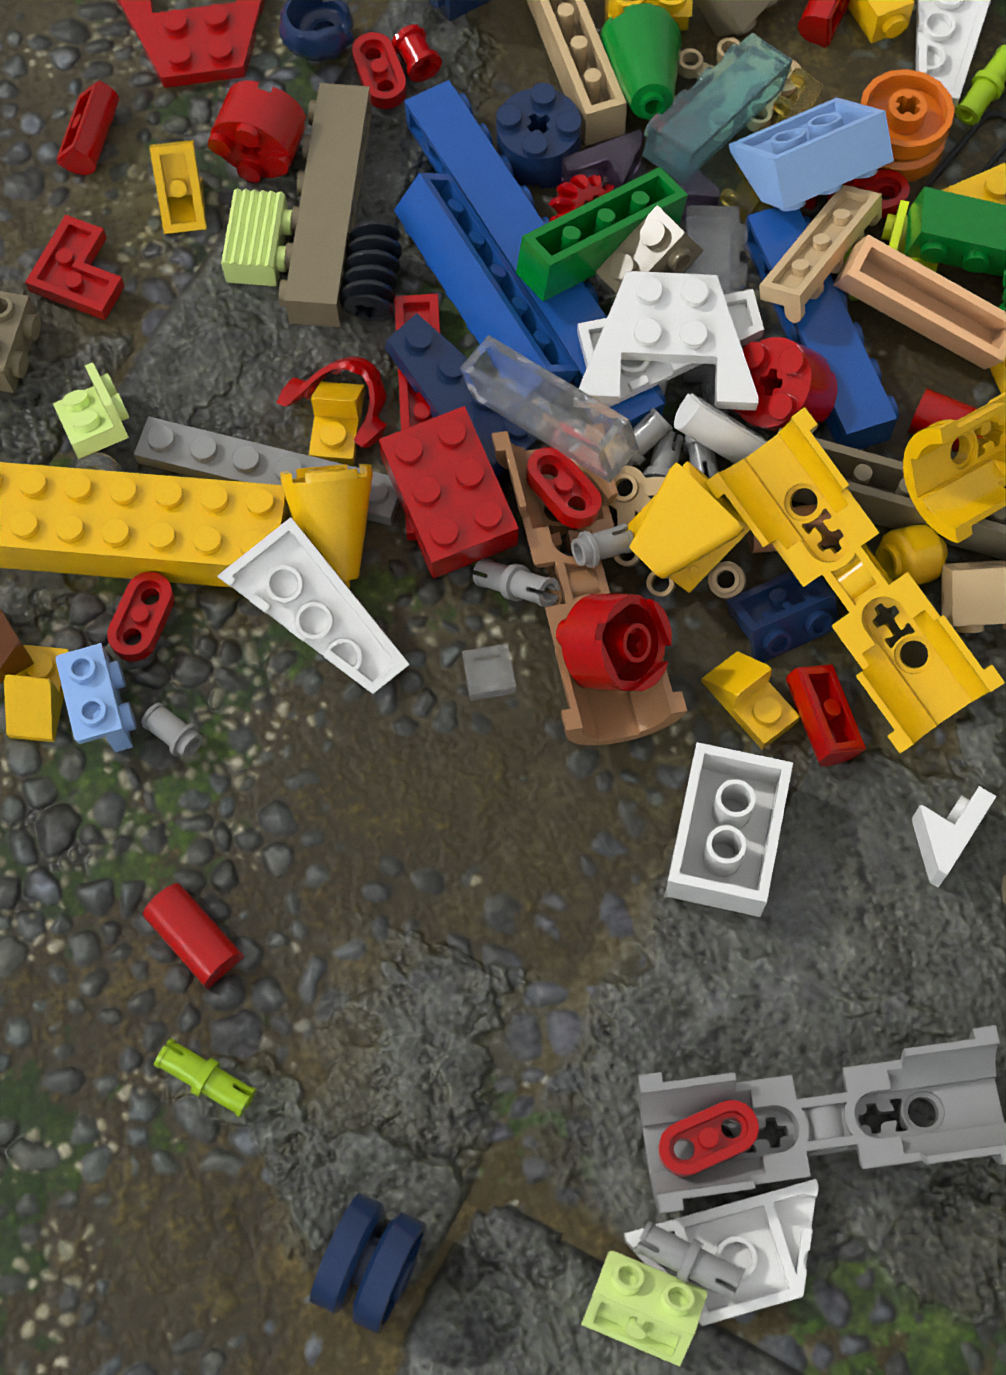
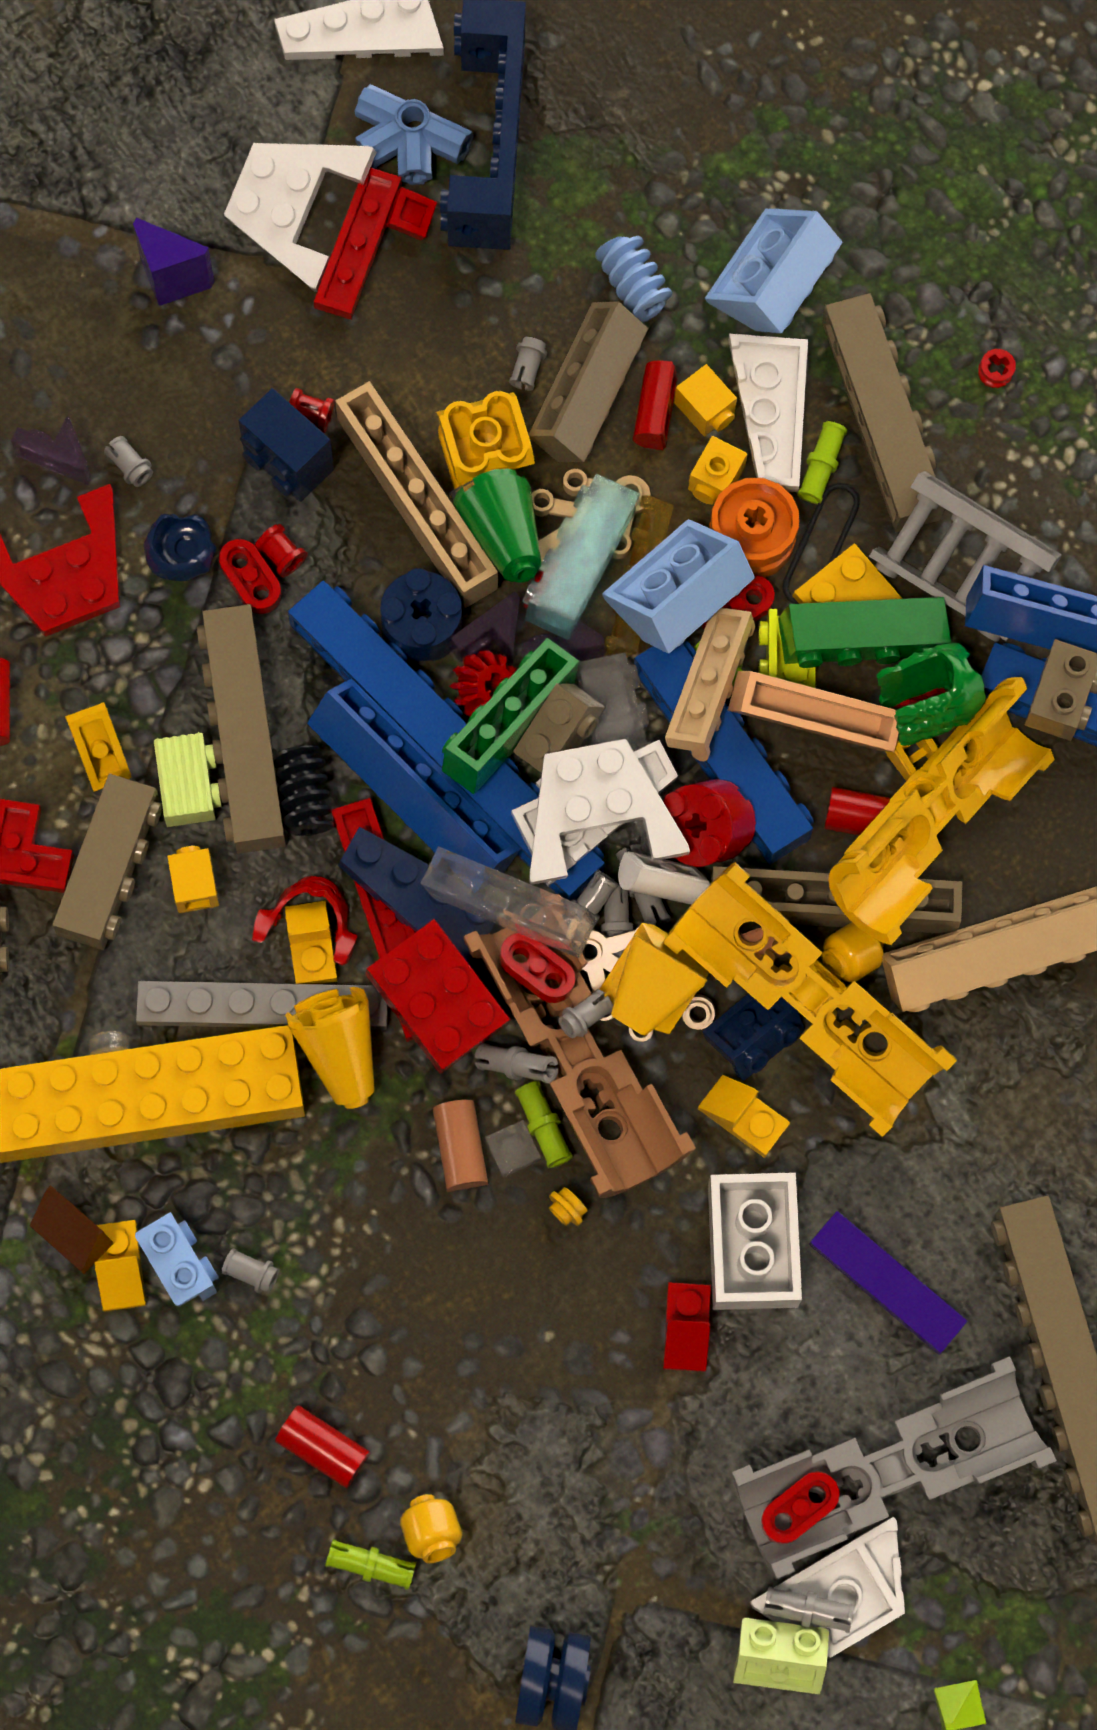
camera: 20 degrees left, 5 degrees up
yellowish green bracket [53,362,129,459] -> none
red plate [107,572,175,662] -> none
red brick [207,80,306,183] -> none
white wing [217,517,409,694] -> none
red brick [556,593,672,692] -> none
red brick [786,664,866,767] -> none
white slope [912,786,996,887] -> none
none -> dark tan brick [52,773,163,950]
none -> yellow brick [167,846,219,913]
none -> yellow head [400,1494,462,1563]
none -> nougat brick [433,1100,488,1192]
none -> lime pin [515,1081,573,1168]
none -> yellow plate [549,1187,587,1226]
none -> red slope [663,1282,711,1372]
none -> yellow brick [688,436,748,505]
none -> dark purple tile [809,1211,968,1355]

